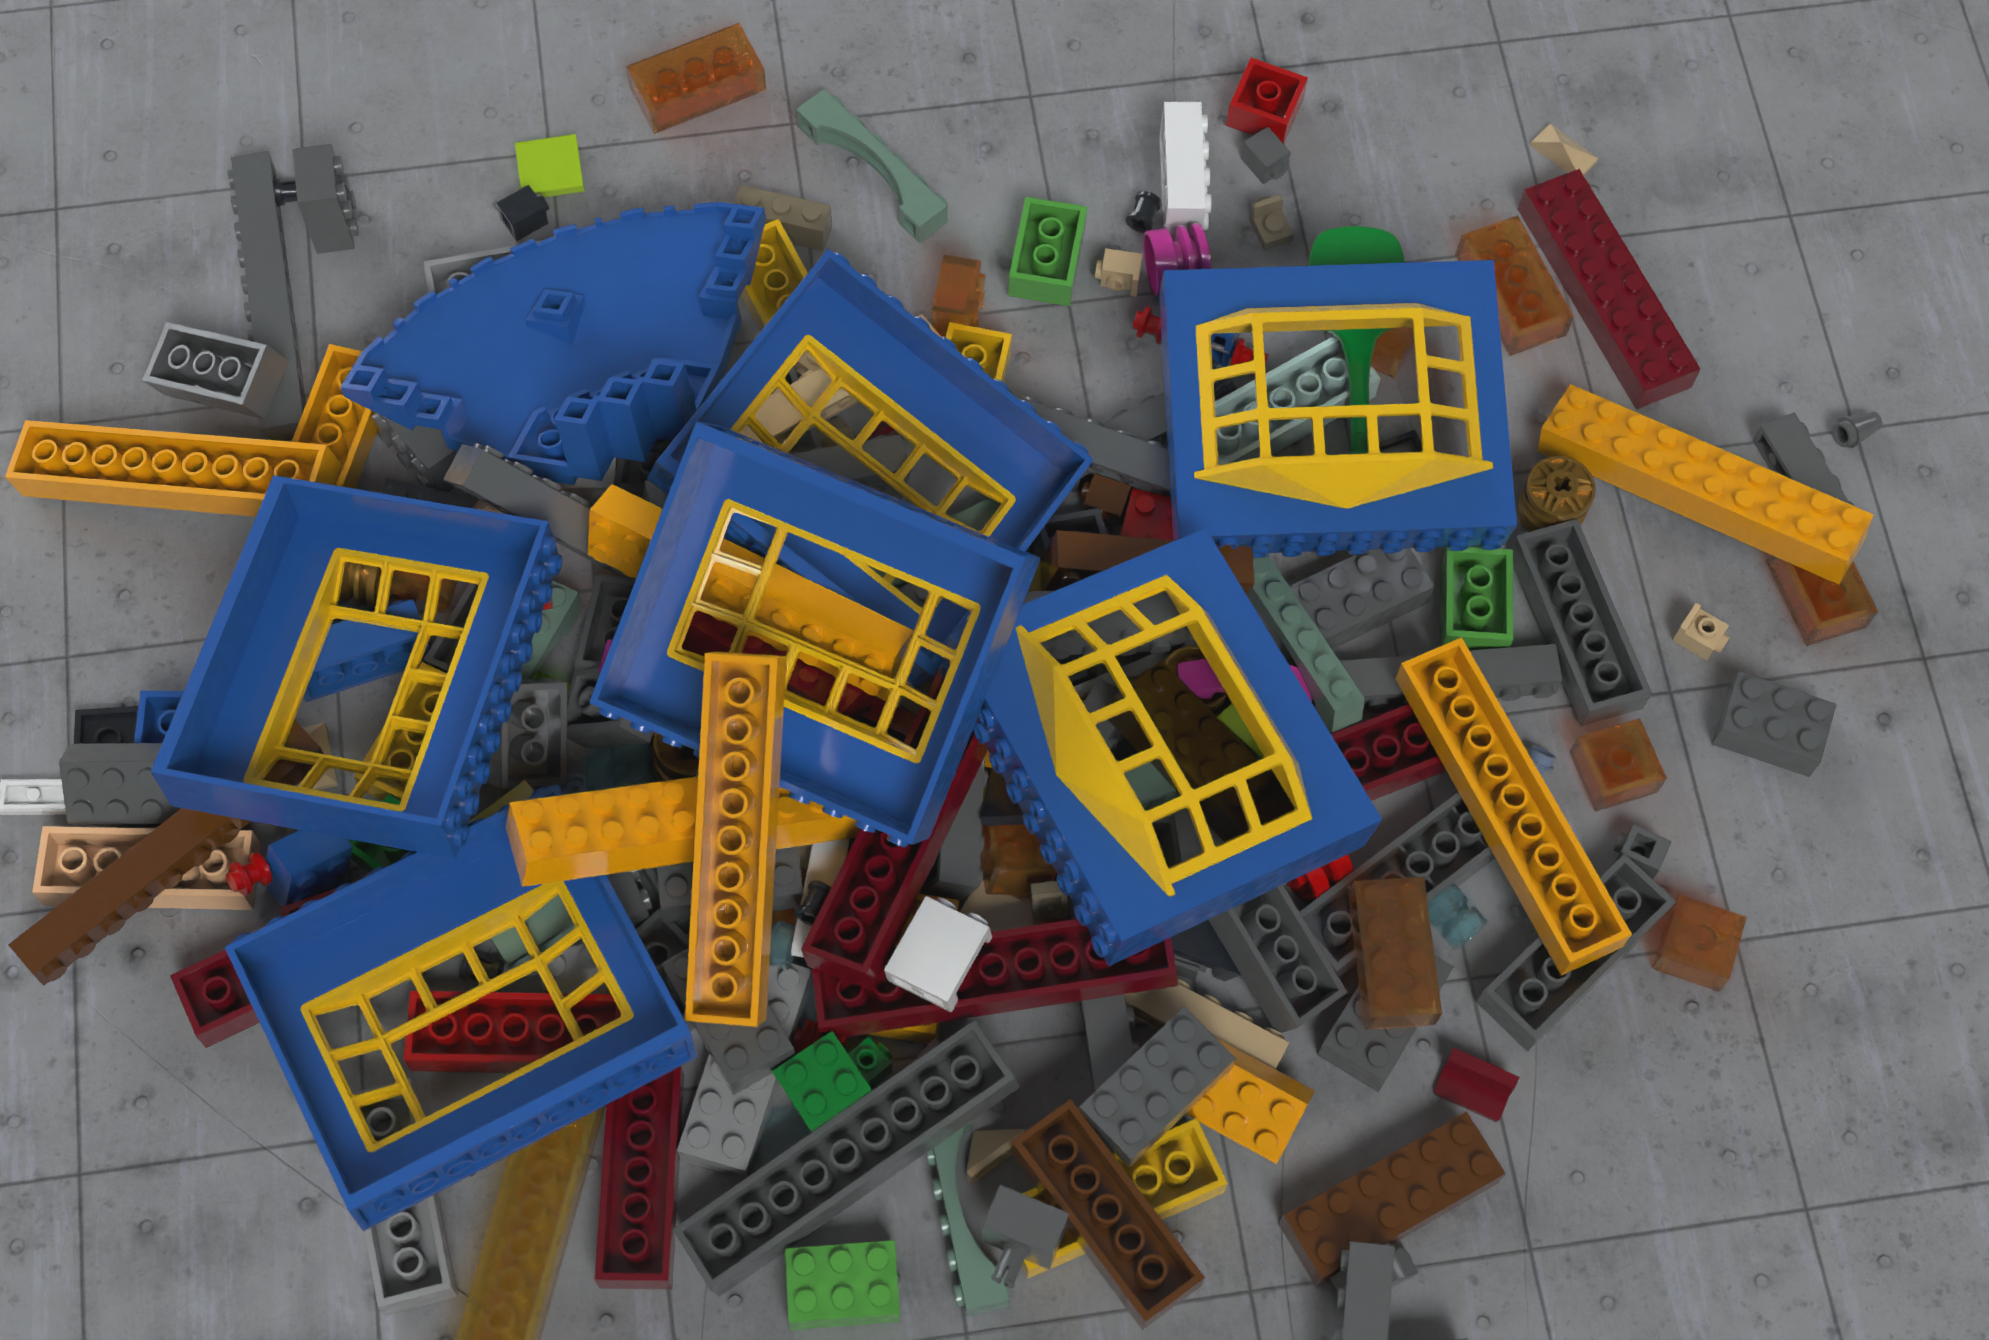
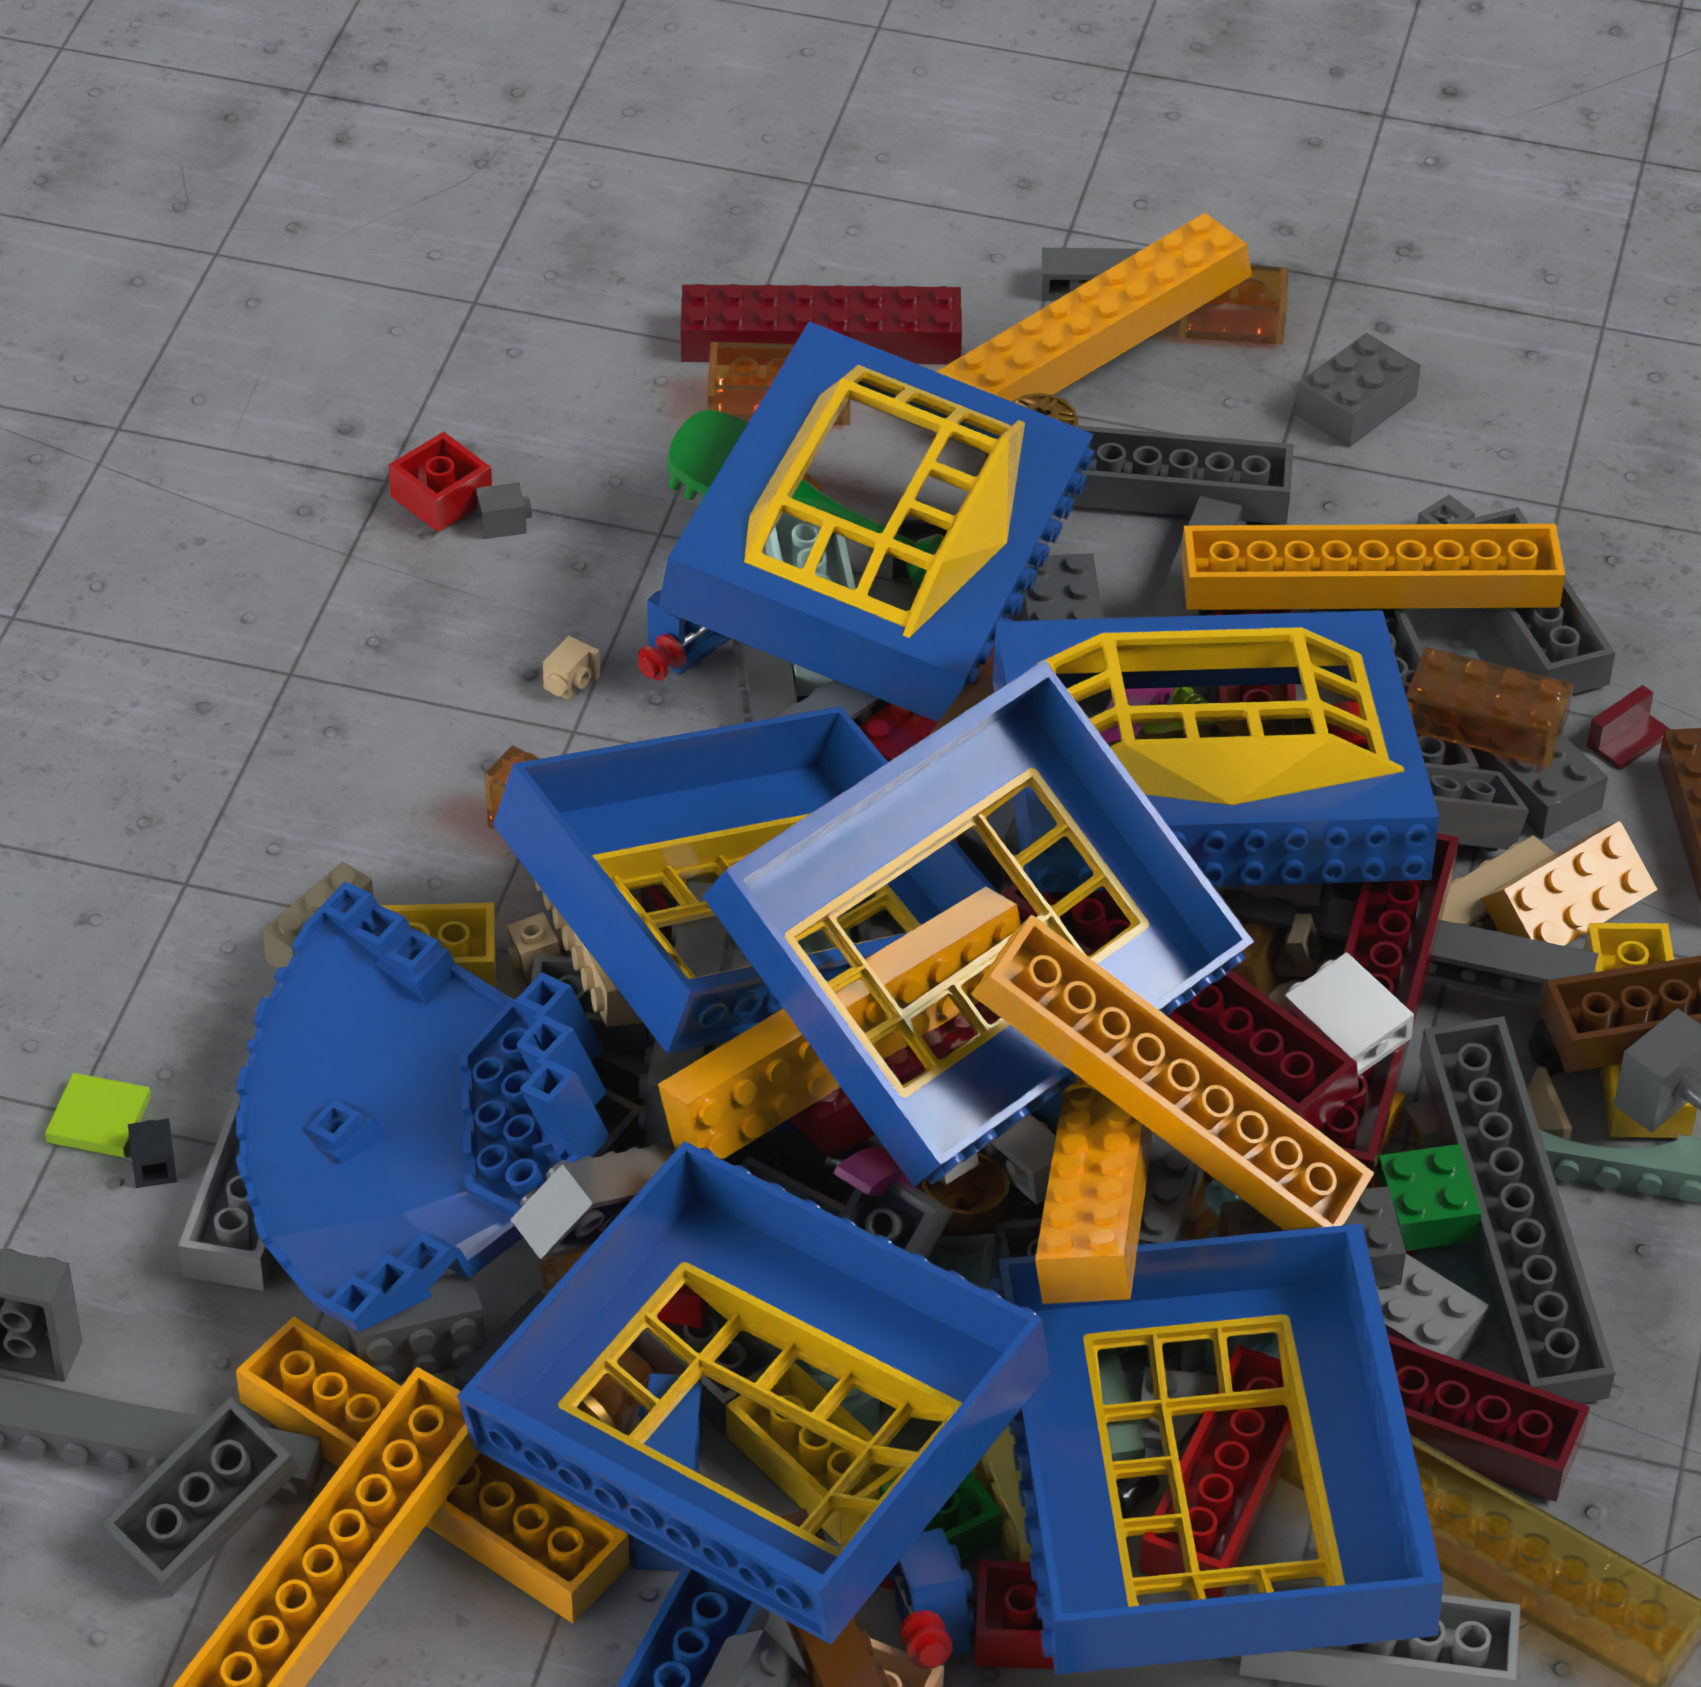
camera: 65 degrees left, 20 degrees down
clear orange brick [626,23,766,134] -> none
bright green brick [785,1240,900,1330] -> none
sand green arch [796,88,948,244] -> none
bright green brick [1008,197,1087,306] -> none
dark grey brick [1079,1007,1236,1168] -> none
black bush [1126,191,1162,233] -> none
dark pink wheel [1143,223,1211,297] -> none
white brick [1160,102,1211,241] -> none
dark tan bracket [1249,195,1294,250] -> none
bright green brick [1440,547,1513,651] -> none
tan slope [1530,123,1598,175] -> none
clear orange brick [1569,718,1667,812] -> none
clear orange brick [1652,894,1747,992] -> none
tan brick [1672,603,1730,661] -> none
dark grey cone [1832,411,1882,448] -> none

